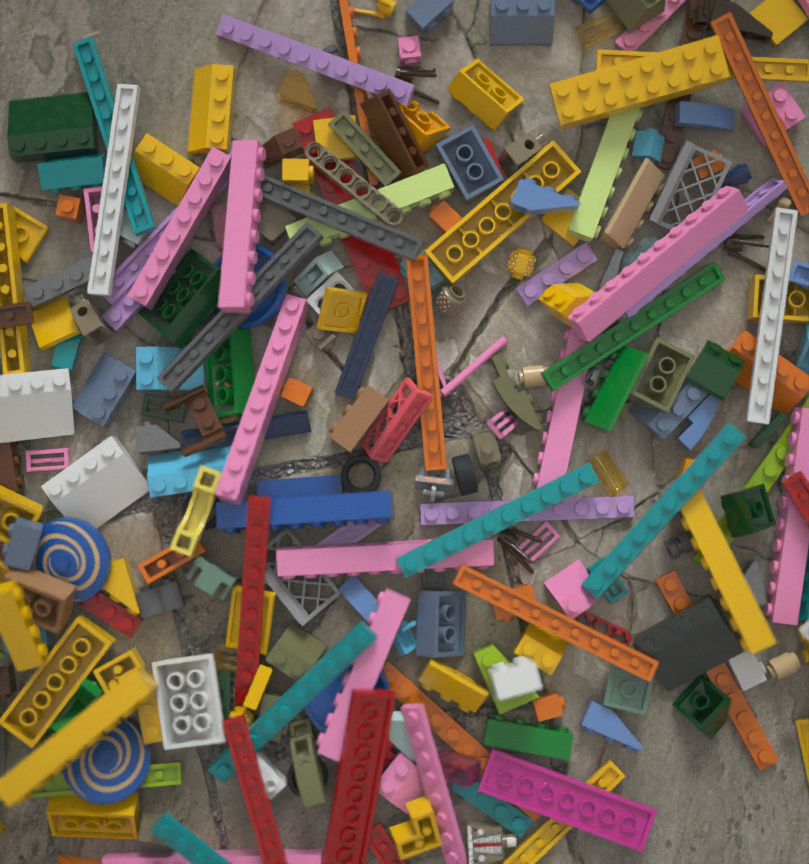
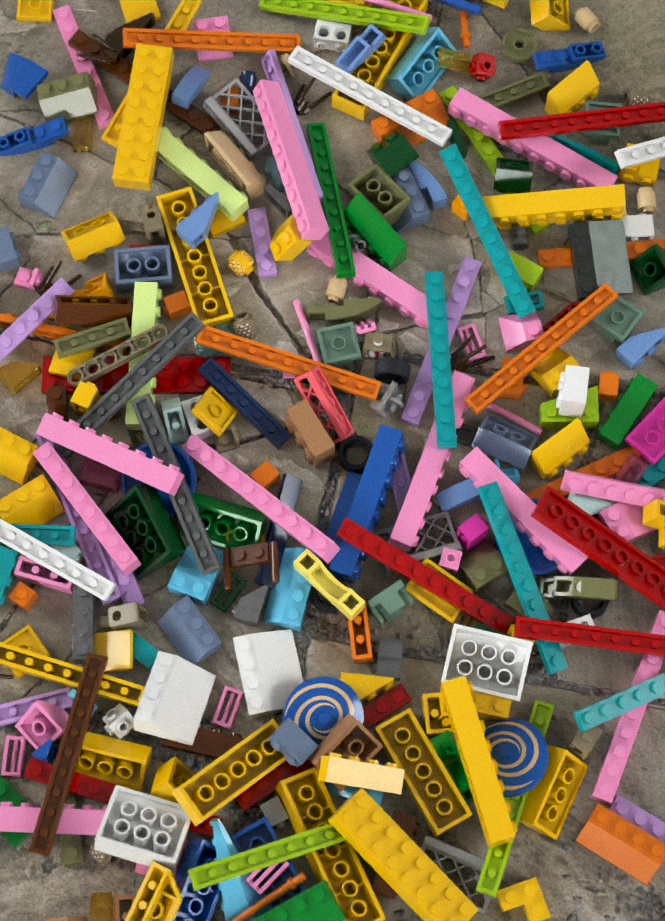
camera: 65 degrees left, 15 degrees down
yellow slope [243,664,274,711] -> none
clear yellow tile [588,449,629,497] -> none
medium azure brick [632,128,665,162] -> none
none -> sand green panel [316,321,362,369]
none -> bright pink bracket [438,547,462,575]
none -> dark pink brick [456,513,489,552]
none -> bright pink bar [486,403,543,436]
none -> lime brick [509,251,544,292]

